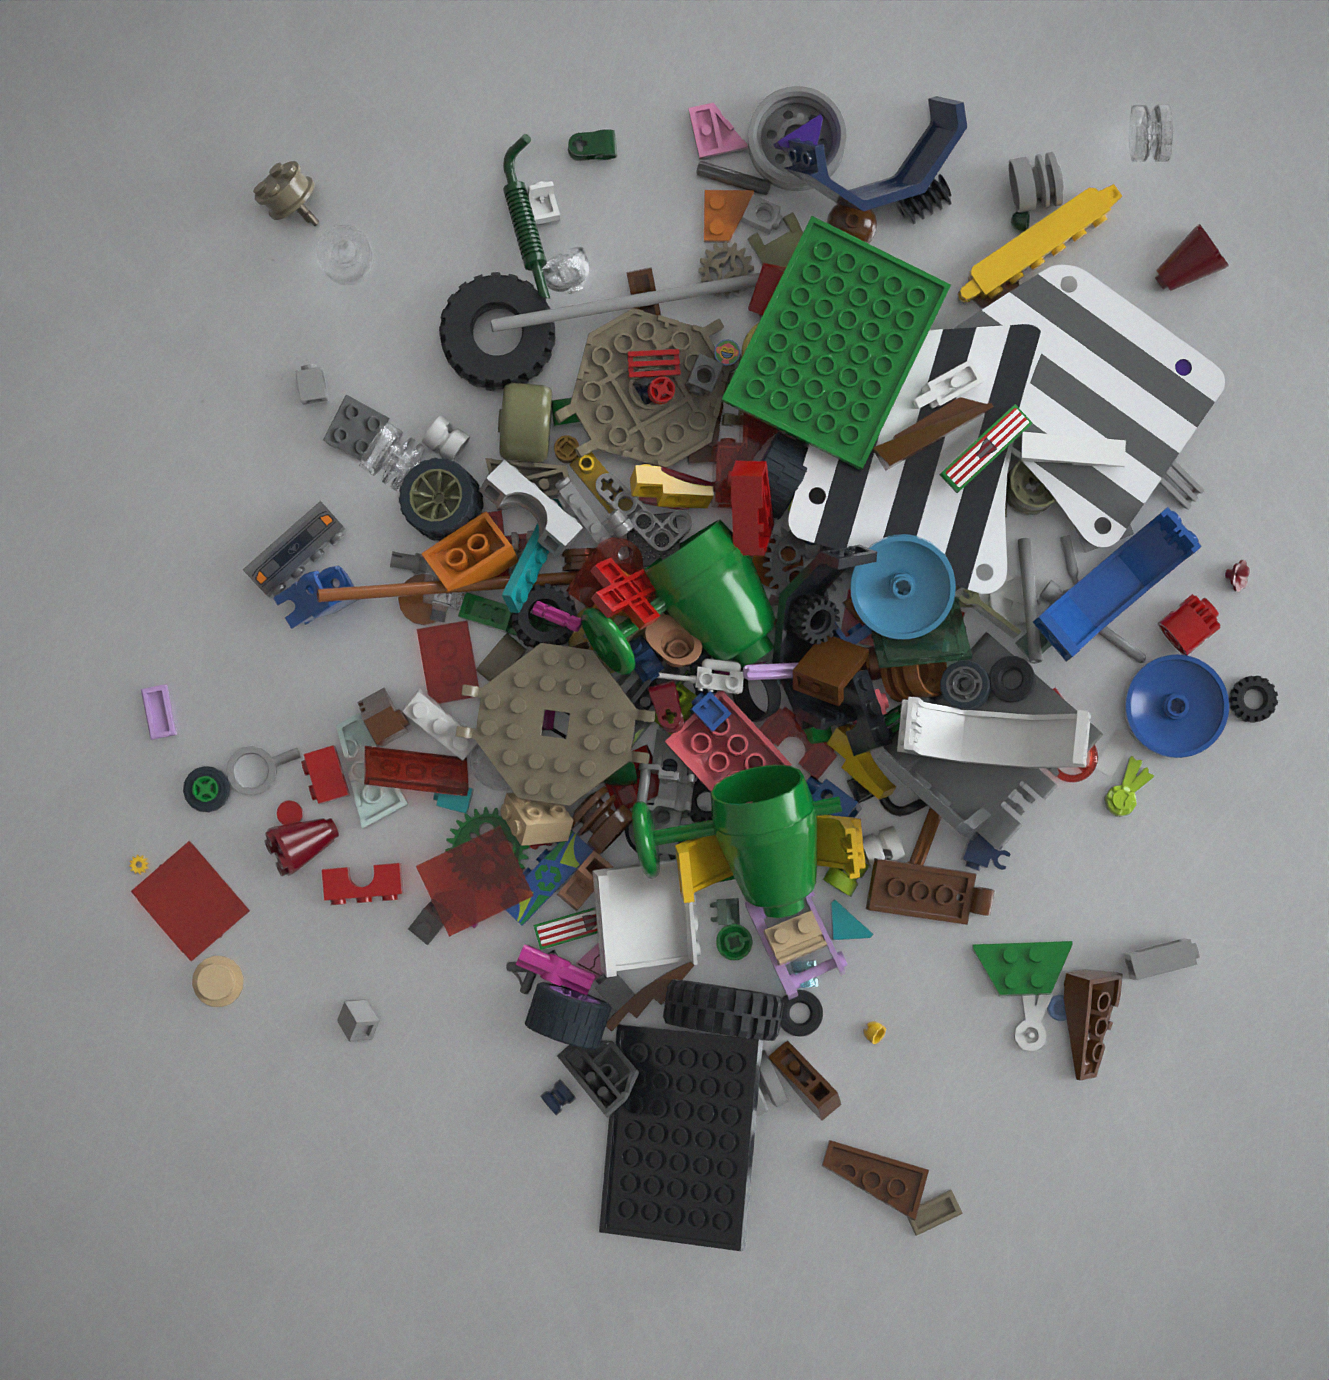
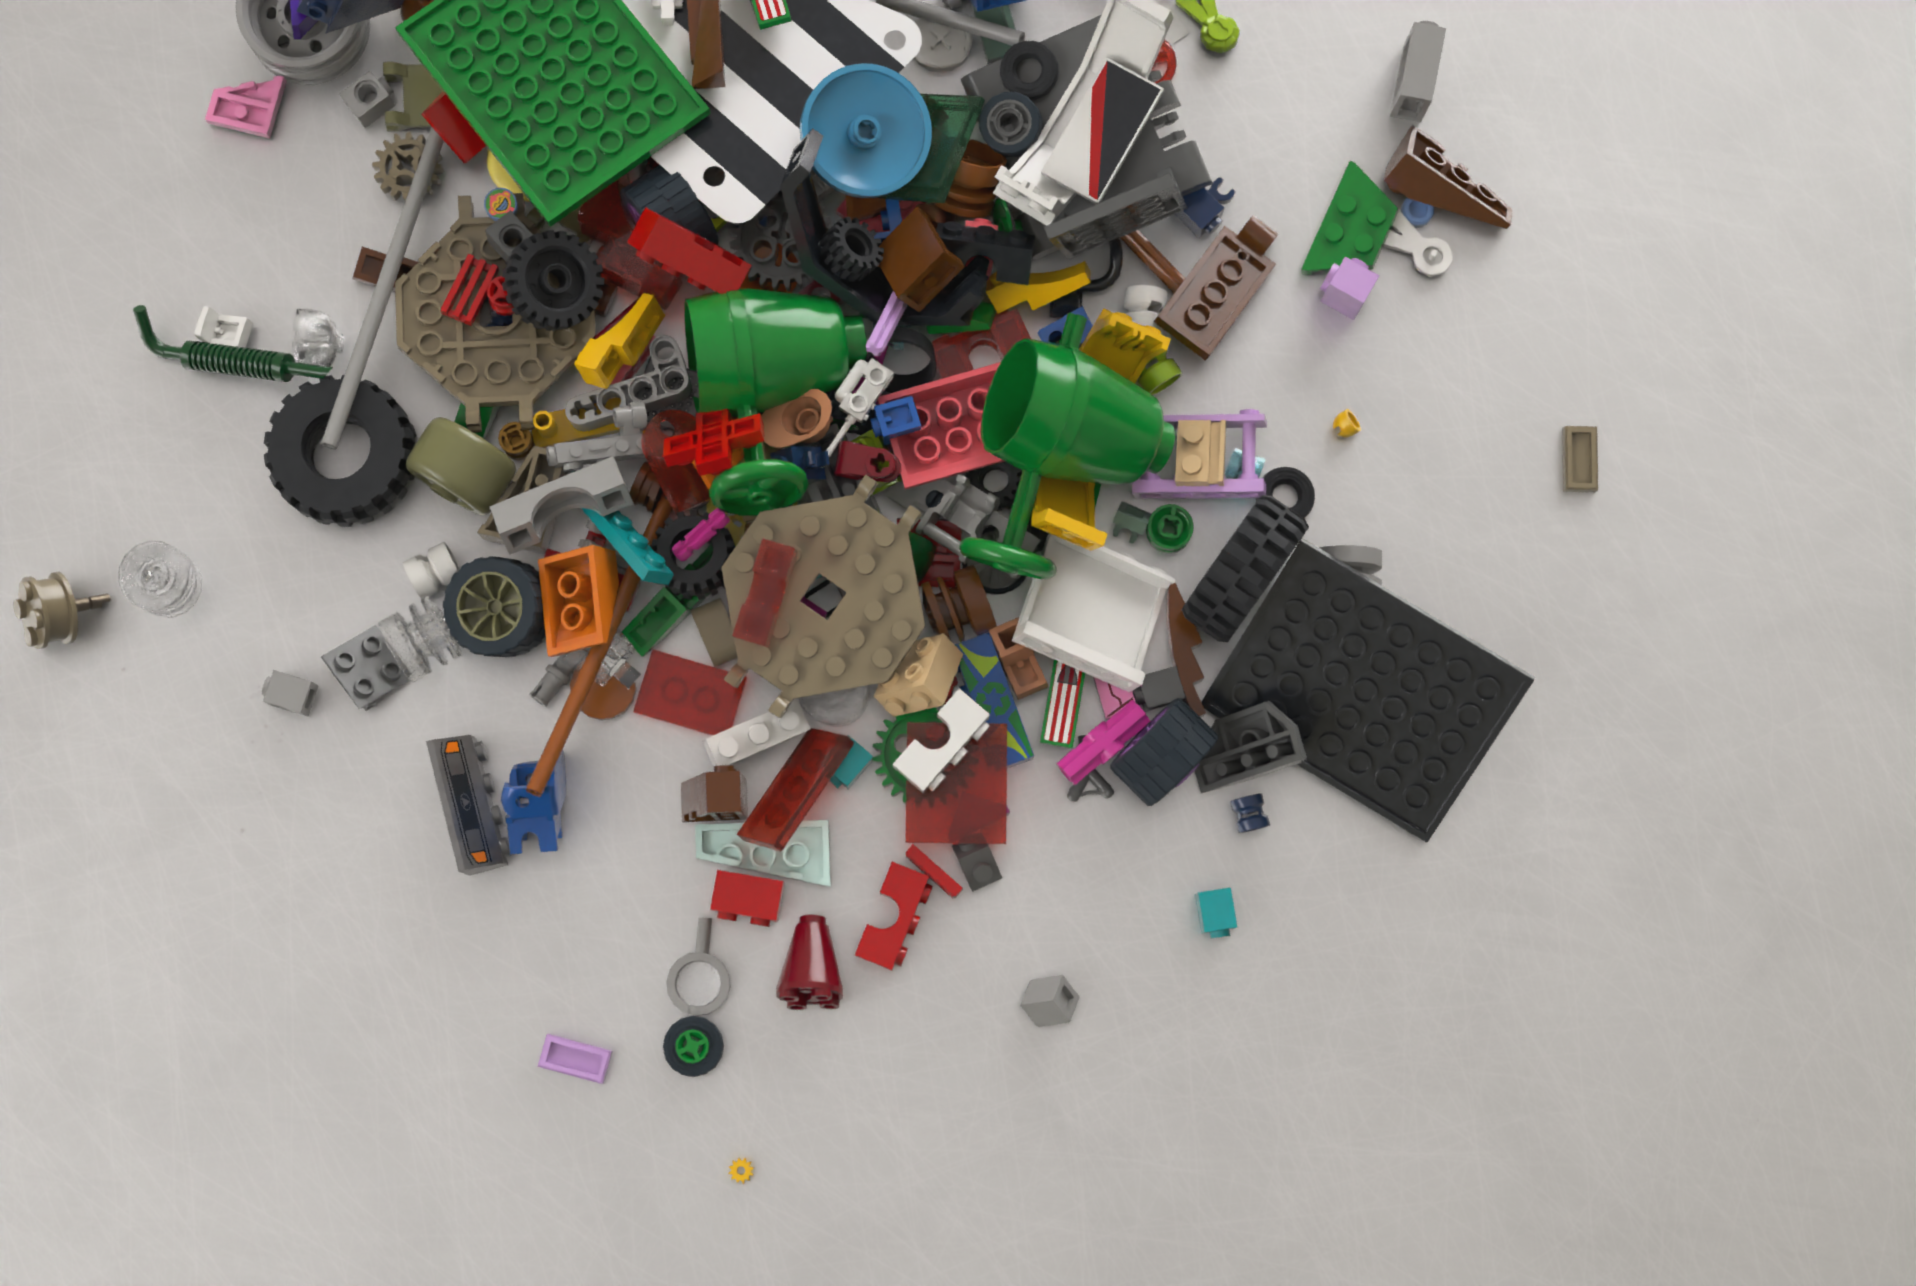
camera: 65 degrees left, 5 degrees down
clear red piece [131,841,250,962] -> none
tan piece [192,956,244,1007] -> none
red tile [277,800,303,825] -> none
dark green piece [568,129,617,161] -> none
flat silver axle [696,161,771,195] -> none
orange wing [704,190,754,243] -> none
reddish brown slope [768,1040,841,1121] -> none
reddish brown wing [822,1140,929,1221] -> none
teal slope [830,899,874,940] -> none
olive flag [955,589,1021,639] -> none
none -> black wheel [502,230,604,331]
none -> clear red arch [732,538,799,648]
none -> white arch [893,688,990,794]
none -> red tile [905,844,963,899]
none -> tile [1041,57,1164,204]
none -> teal brick [1195,887,1238,939]
none -> lavender brick [1320,257,1379,320]

